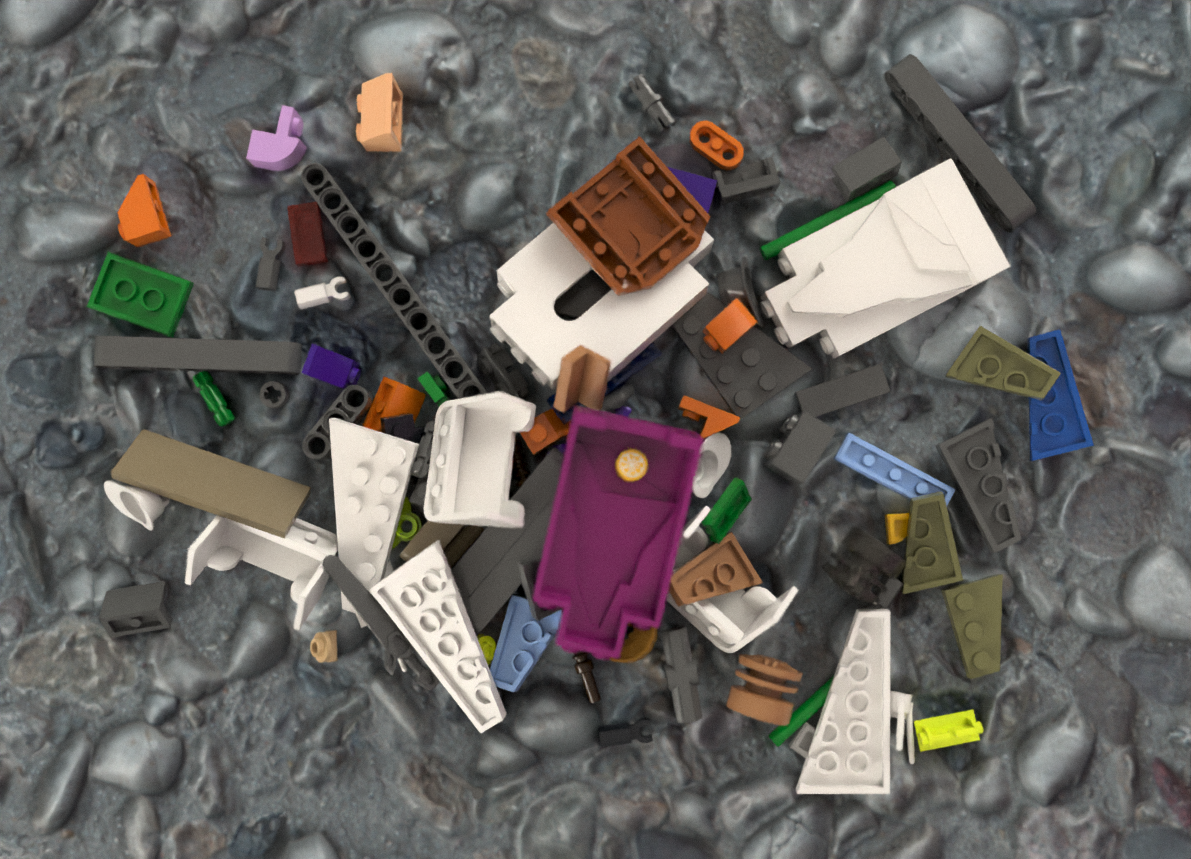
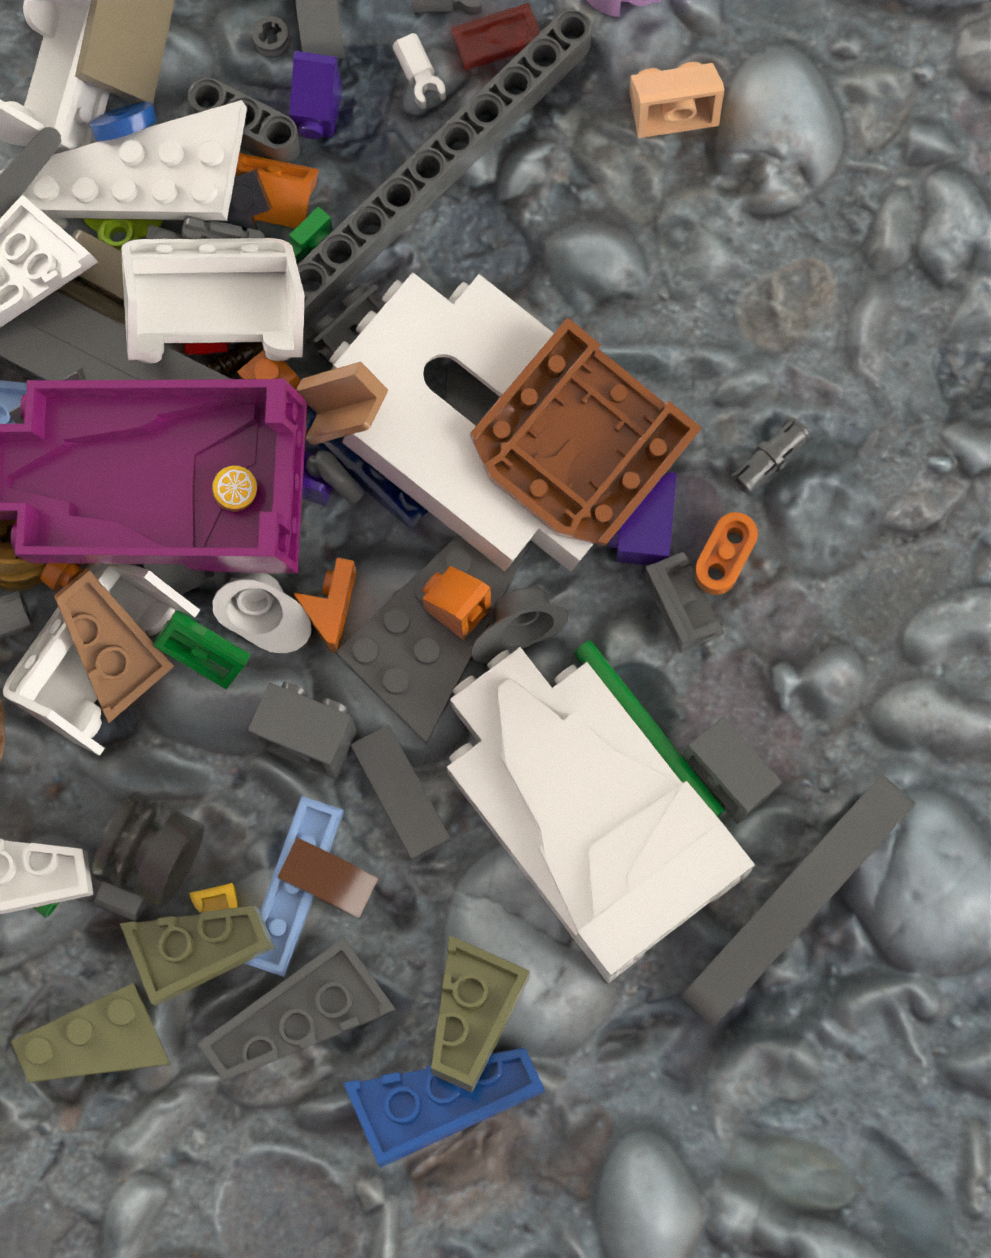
camera: 80 degrees right, 10 degrees down
none -> blue piece [89,102,158,141]
none -> reddish brown slope [277,838,379,919]

